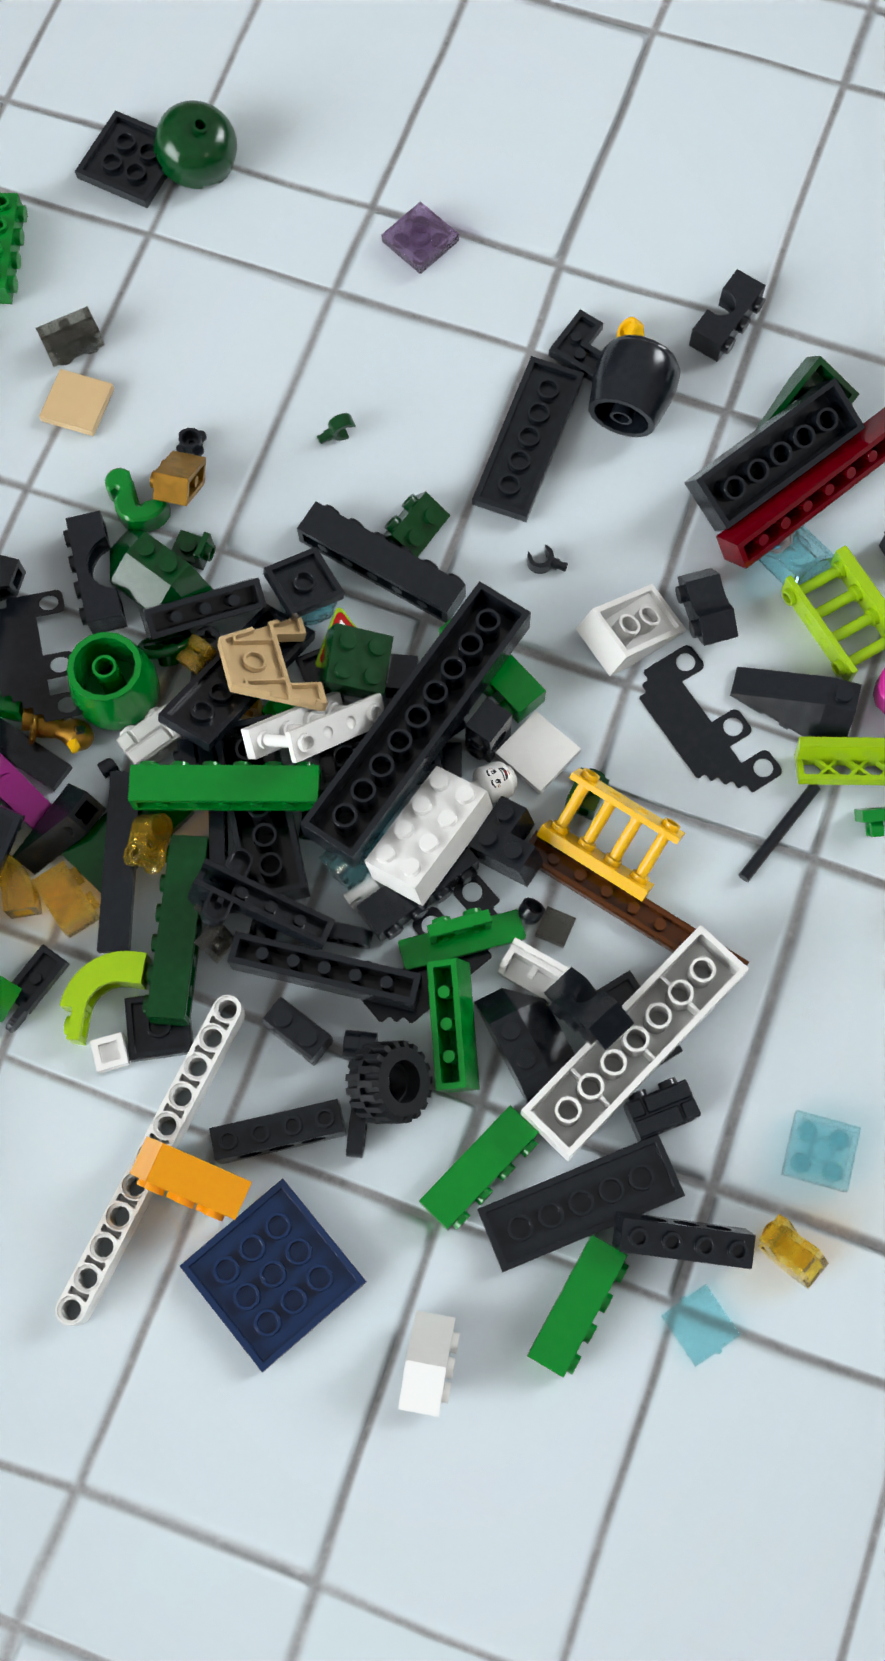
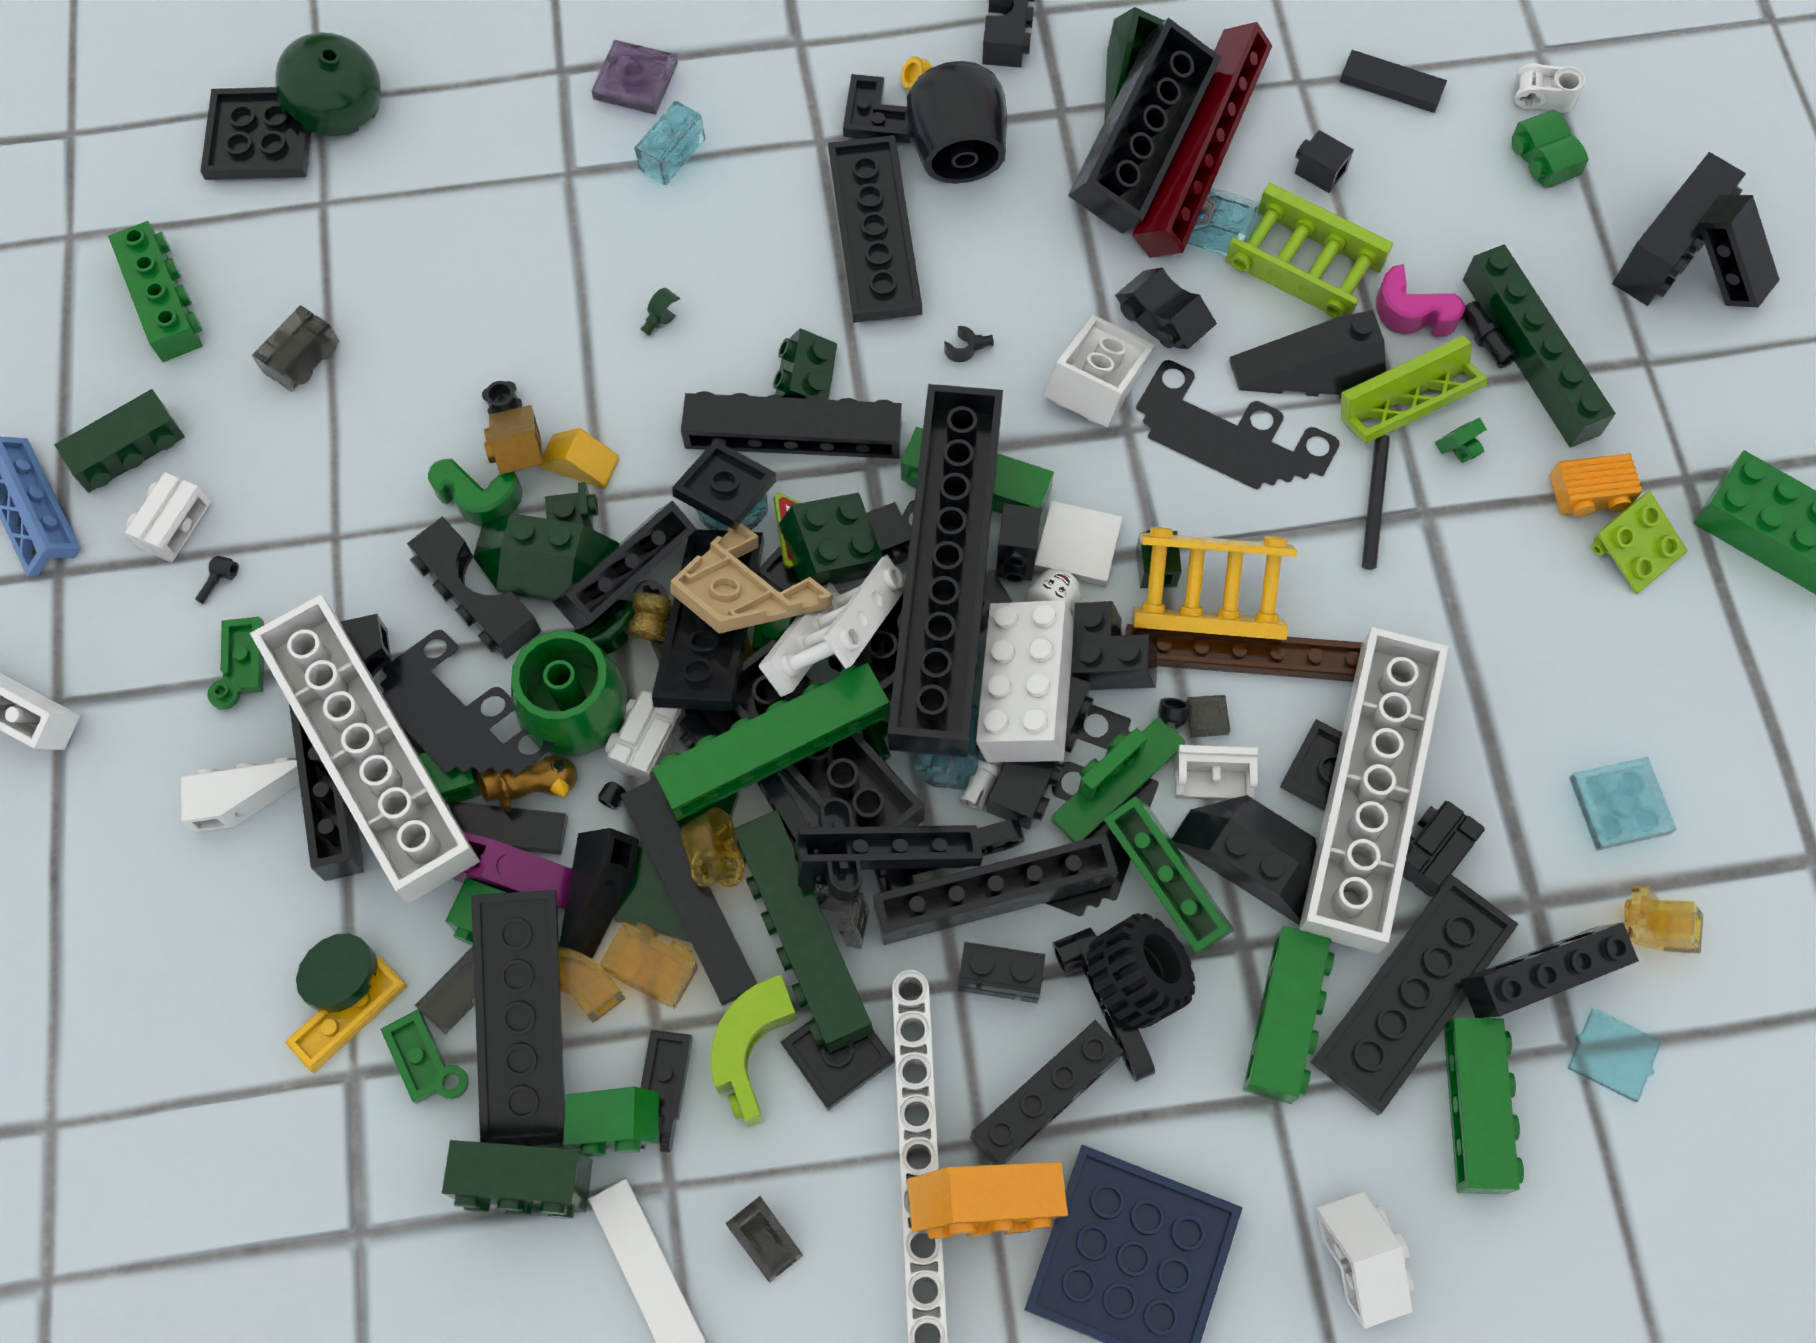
camera: 30 degrees left, 5 degrees down
tan tile [39,369,114,436] -> none
white plate [90,1032,131,1073] -> none
black arch [544,967,634,1050] -> none
none -> yellow slope [538,427,619,489]
none -> clear light blue brick [634,101,706,185]
none -> clear smoke slope [725,1196,803,1283]

